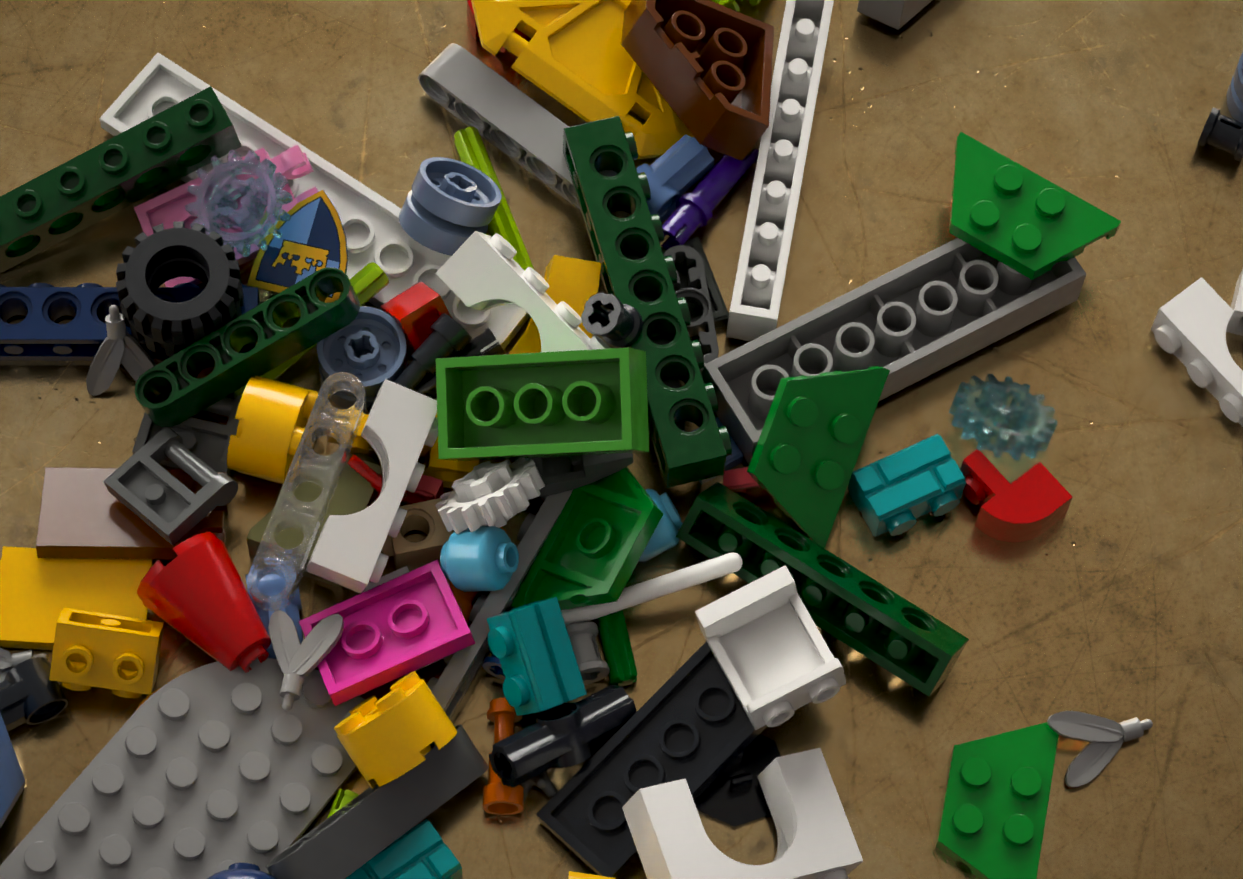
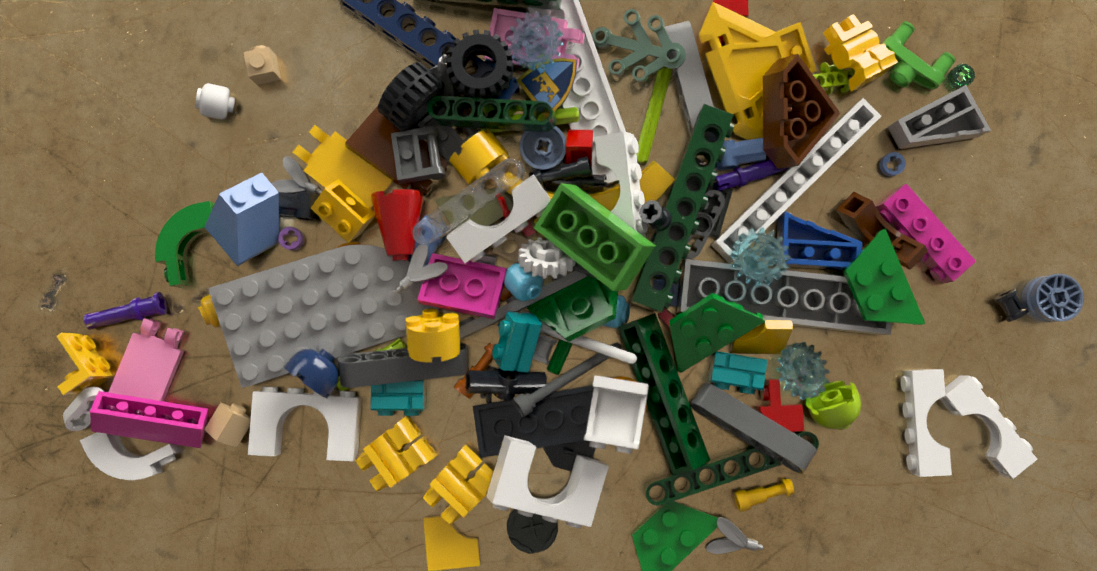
camera: 40 degrees right, 20 degrees up
sand blue wheel [399,157,502,256] -> none
none -> medium lavender bush [278,227,304,251]
none -> black tyre [378,62,445,131]
none -> dark grey piece [512,342,622,417]
none -> sand green plant [592,9,686,82]
none -> dark green beam [643,431,819,506]
none -> dark grey beam [690,382,817,474]
none -> clear light blue gear [730,227,790,286]
none -> yellow tile [730,320,793,354]
none -> yellow piece [733,479,795,512]
none -> blue wedge [776,211,862,270]
none -> lime cylinder [805,381,862,430]
none -> reddish brown arch [836,192,928,270]
none -> dark pink brick [876,183,976,284]
none -> medium blue bush [880,152,906,176]

